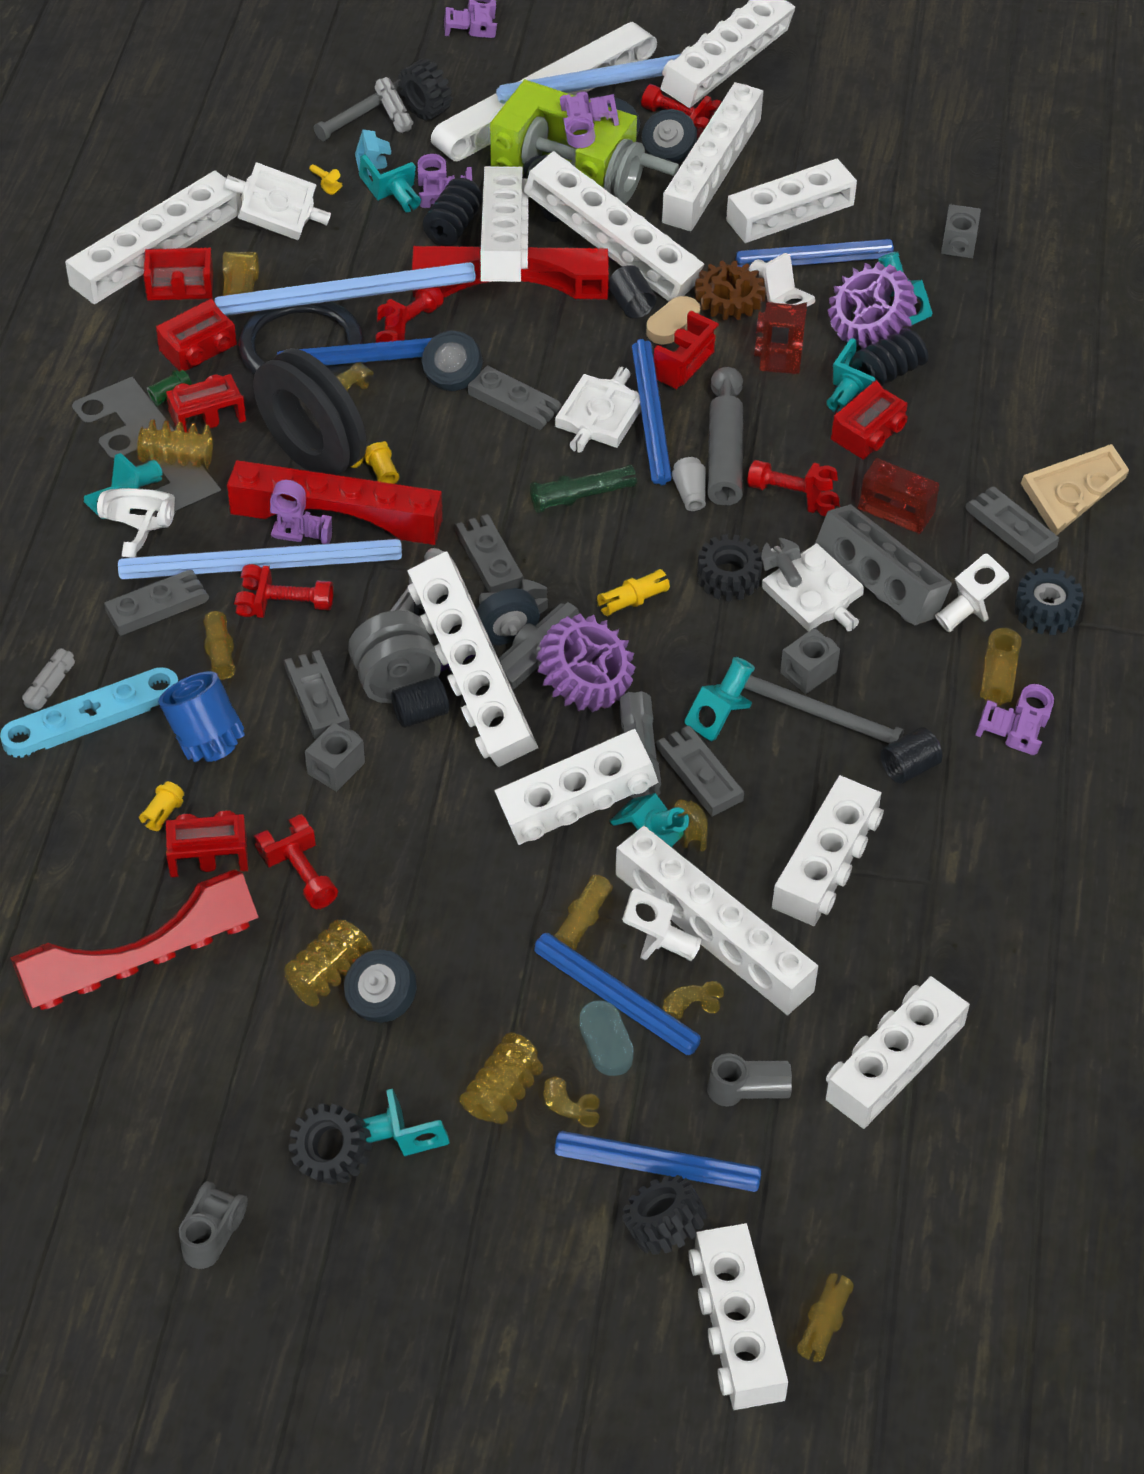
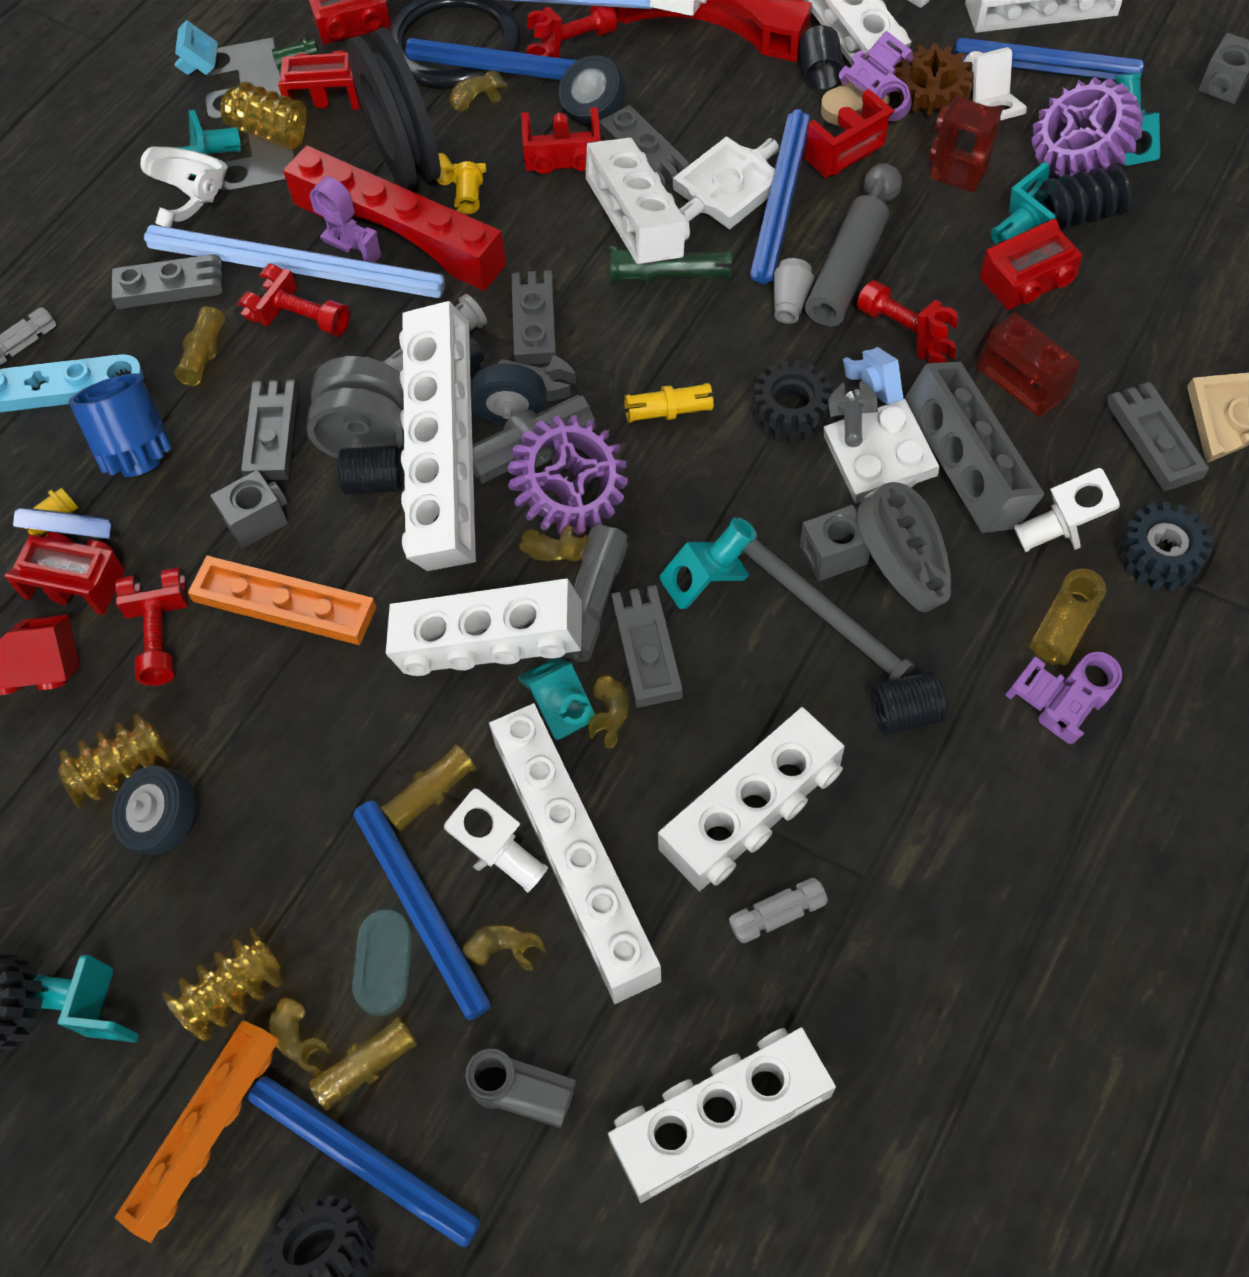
camera: 25 degrees right, 10 degrees up
none -> tile [13,507,114,539]
none -> orange plate [114,1020,279,1243]
none -> medium azure tile [175,20,218,75]
none -> orange plate [188,556,377,645]
none -> clear yellow pin [308,1017,417,1111]
none -> clear yellow arm [519,525,589,561]
none -> red window [521,107,601,174]
none -> white brick [586,137,690,264]
none -> light grey axle [729,878,828,943]
none -> medium lavender piece [839,31,914,121]
none -> light blue plate [843,347,903,405]
none -> dark grey piece [858,482,951,612]

